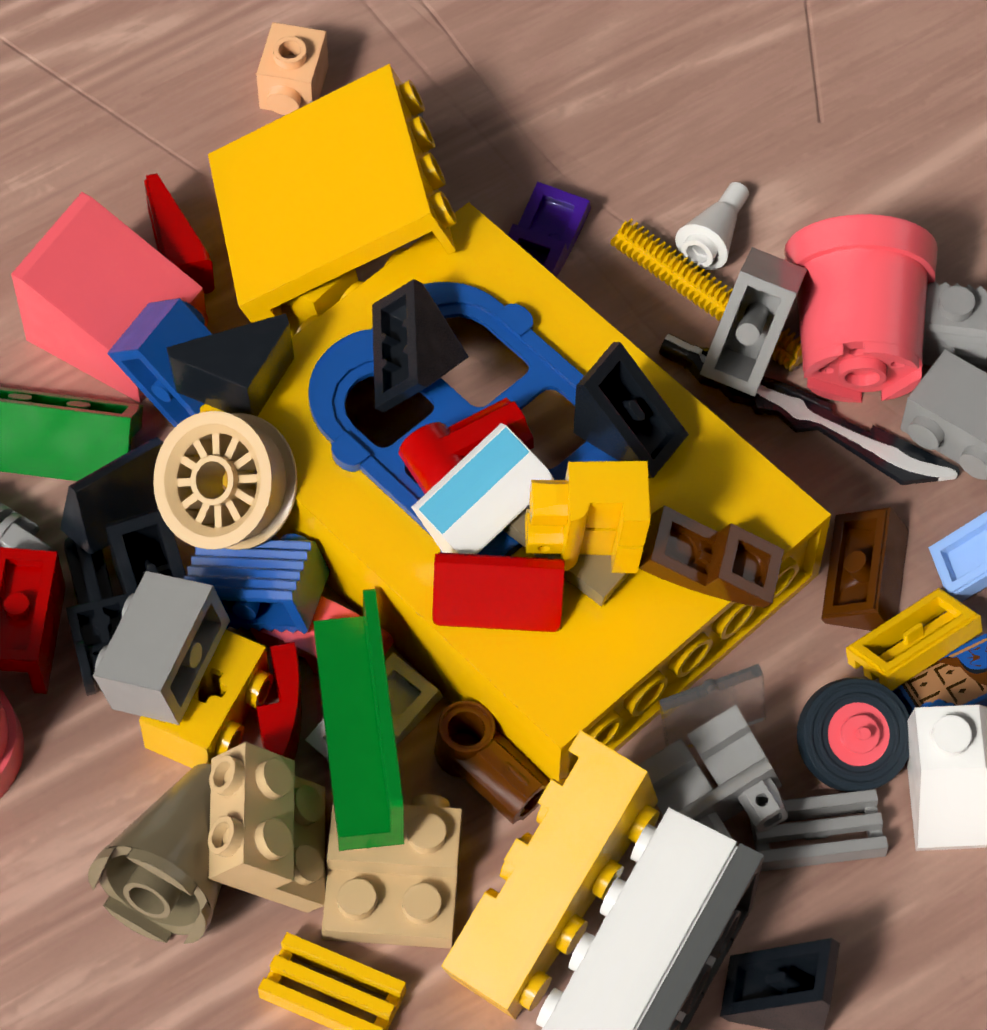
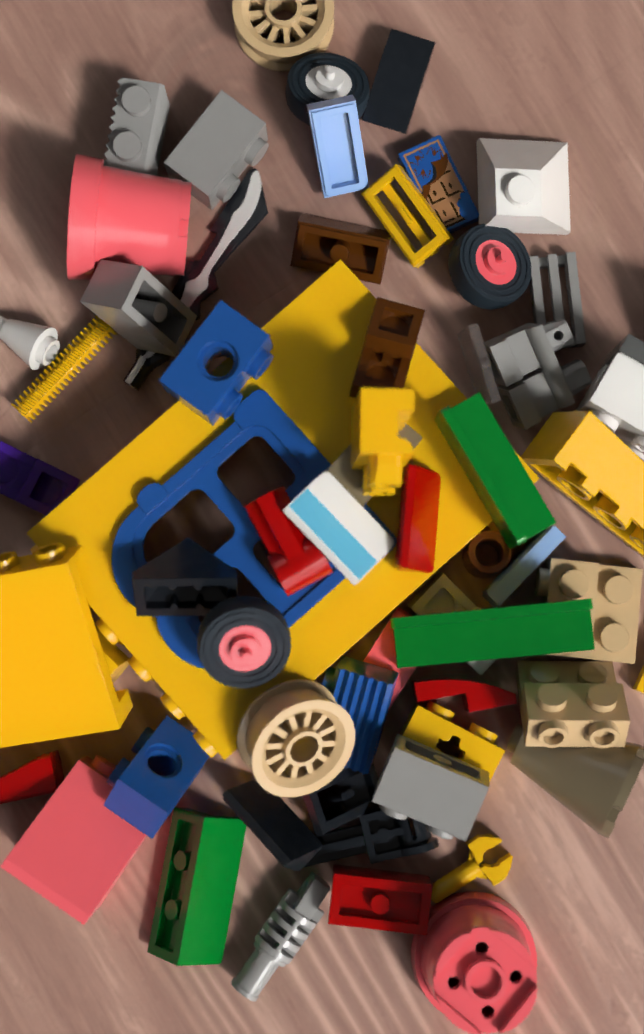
camera: 85 degrees left, 25 degrees up
black slope [166,313,294,416] -> none
black slope [573,342,689,478] -> none
none -> blue brick [159,300,273,426]
none -> black wheel [197,596,291,688]
none -> yellow bar [431,834,513,903]
none -> green panel [434,392,556,549]
none -> tile [482,525,566,607]

